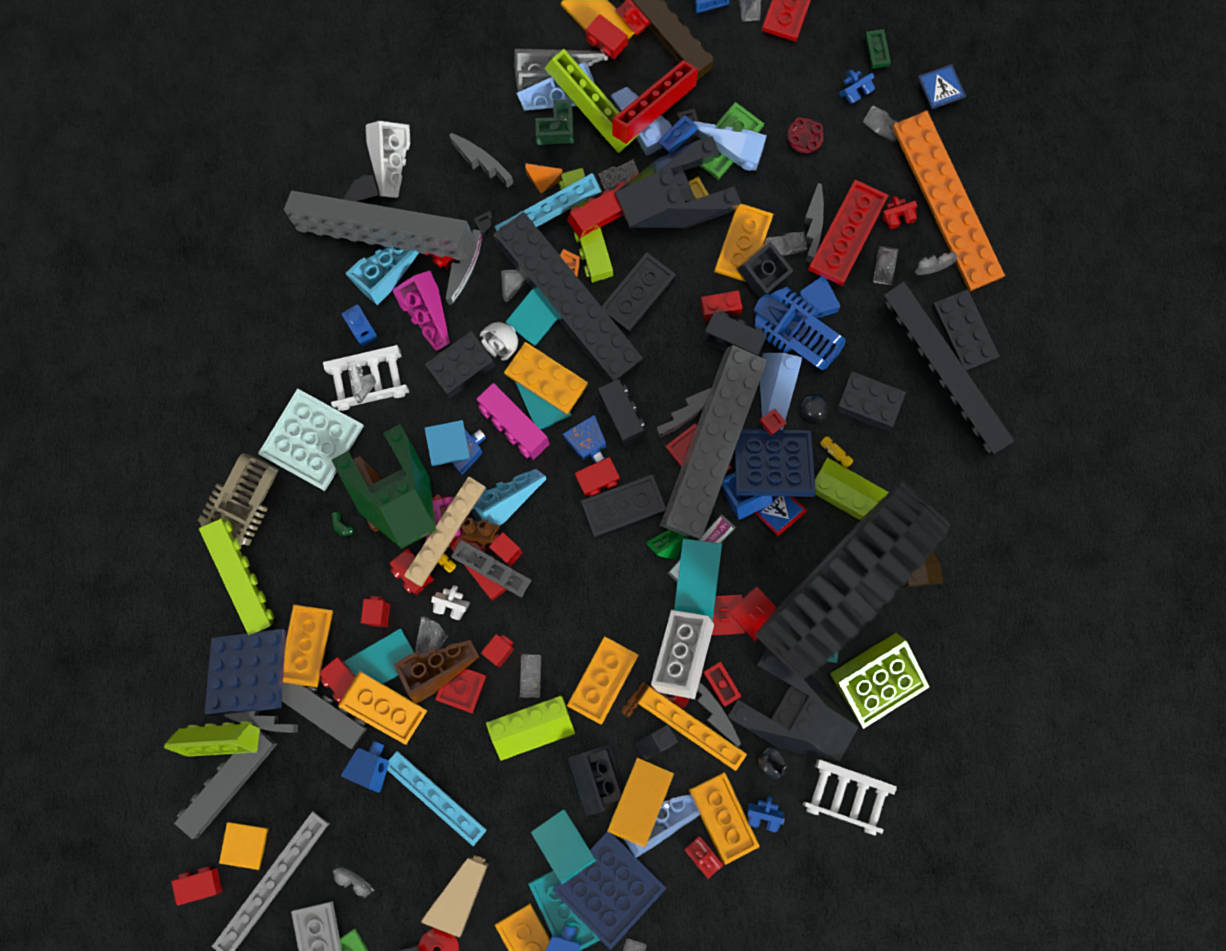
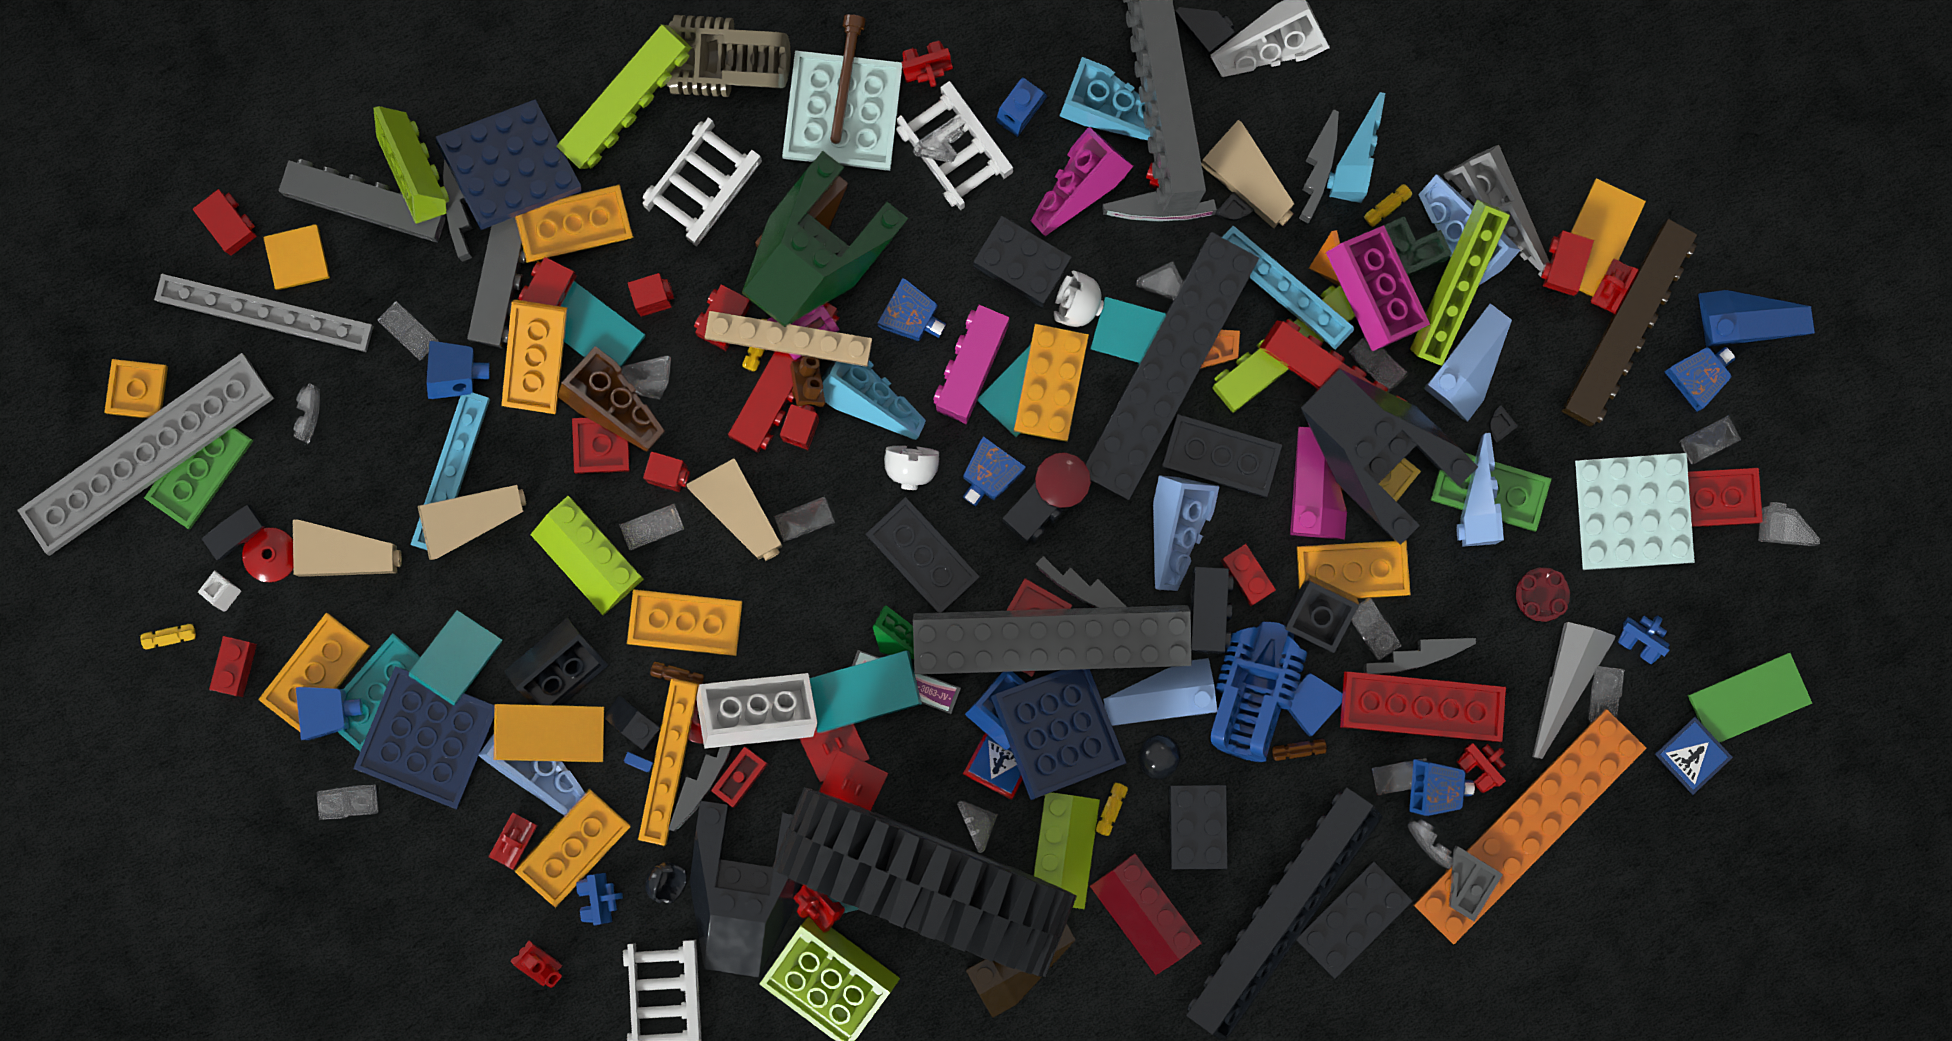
camera: 65 degrees right, 5 degrees up
dark green arm [331,512,353,536] -> none
dark azure tile [425,420,470,466] -> none
white hips [431,585,470,620] -> none
dark grey slope [451,540,531,598] -> none
red brick [575,457,620,497] -> none
red brick [612,60,698,144] -> none
blue plate [658,115,698,153] -> none
red plate [759,409,787,436] -> none
dark green plate [865,29,891,68] -> none
none -> clear slope [377,301,439,360]
none -> tan slope [418,485,526,560]
none -> red hips [511,941,562,988]
none -> blue tile [624,752,654,773]
none -> white fence [643,118,762,247]
none -> tan slope [686,459,783,561]
none -> clear slope [774,496,835,542]
none -> red hips [793,885,845,933]
none -> reddish brown piece [830,15,866,144]
none -> white cylinder [884,446,939,490]
none -> red hips [901,41,953,87]
none -> clear slope [957,800,998,853]
none -> dark red dish [1035,453,1091,508]
none -> dark red slope [1090,854,1202,975]
none -> light blue wedge [1153,476,1219,591]
none -> tan slope [1201,120,1294,228]
none -> reddish brown axle [1272,739,1327,761]
none -> dark pink wedge [1290,427,1347,540]
none -> medium azure wedge [1326,92,1385,203]
none -> dark pink brick [1326,226,1430,351]
none -> yellow axle [1364,184,1412,227]
none -> blue torso [1410,759,1475,816]
none -> dark grey wing [1449,846,1503,921]
none -> light grey wedge [1532,622,1615,759]
none -> light aqua plate [1575,453,1694,570]
none -> bright green tile [1688,653,1812,743]

